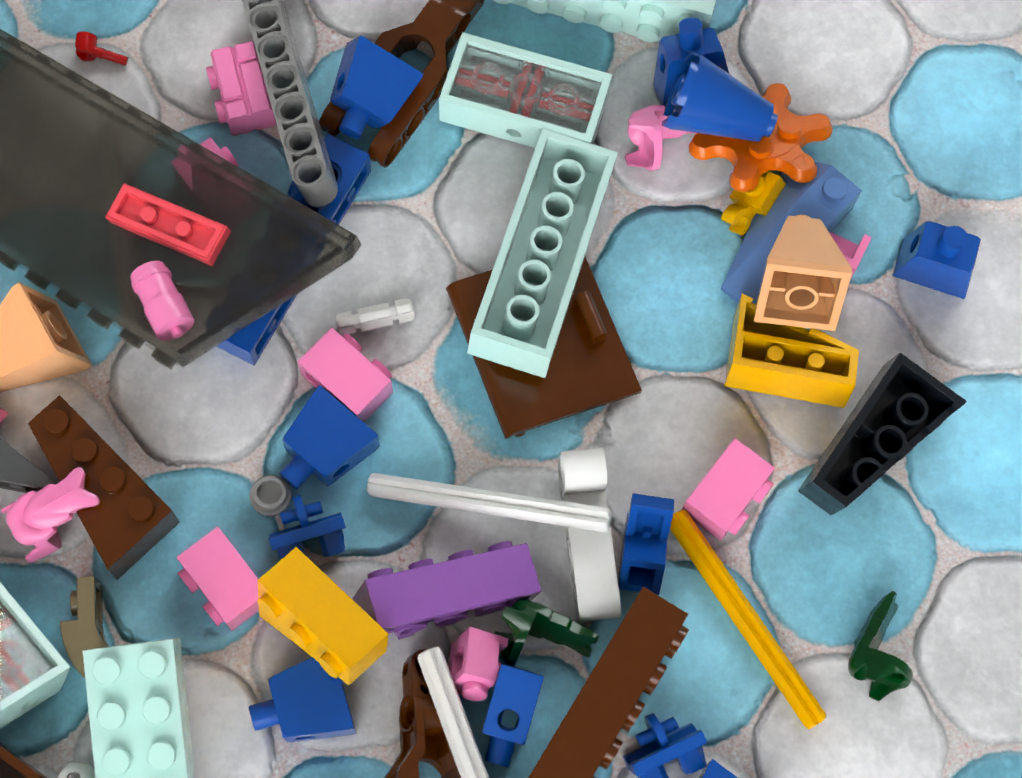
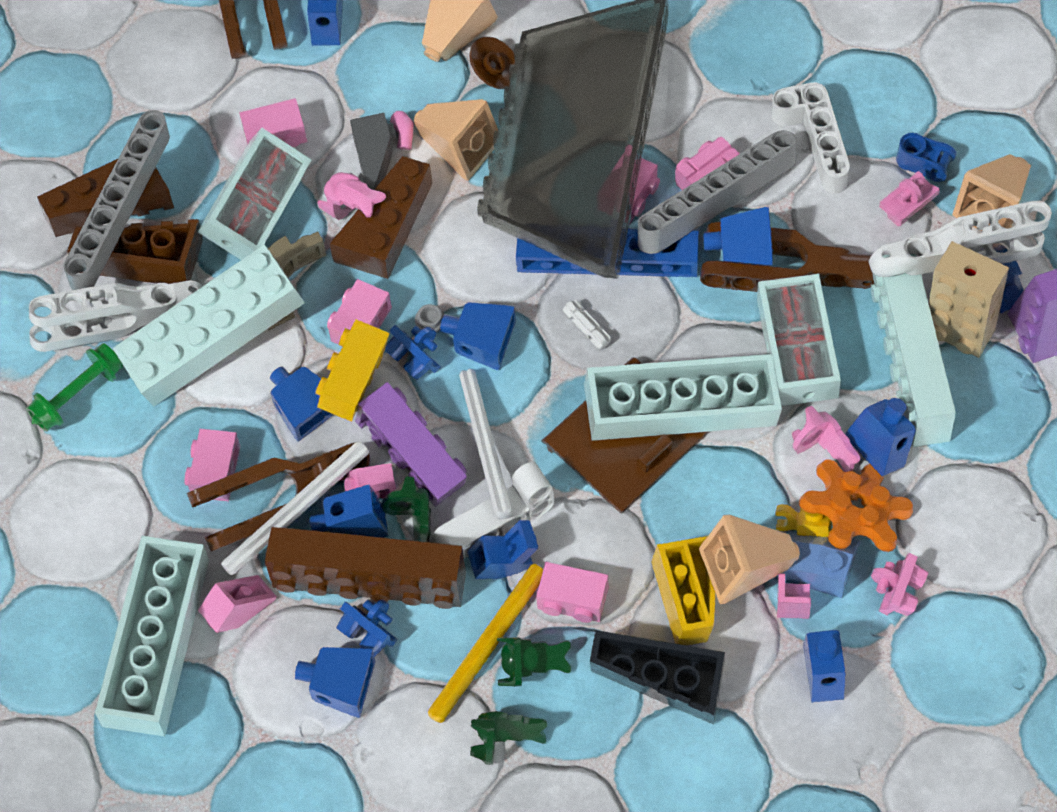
camera: 75 degrees right, 10 degrees down
red hand [75,32,129,66] -> none
coral tile [105,183,231,266] -> none
bright pink piece [130,261,195,341] -> none
bright pink brick [297,328,393,422] -> none
blue cone [662,51,778,142] -> none
none -> dark green hair [497,637,571,687]
none -> bright pink hips [871,553,928,616]

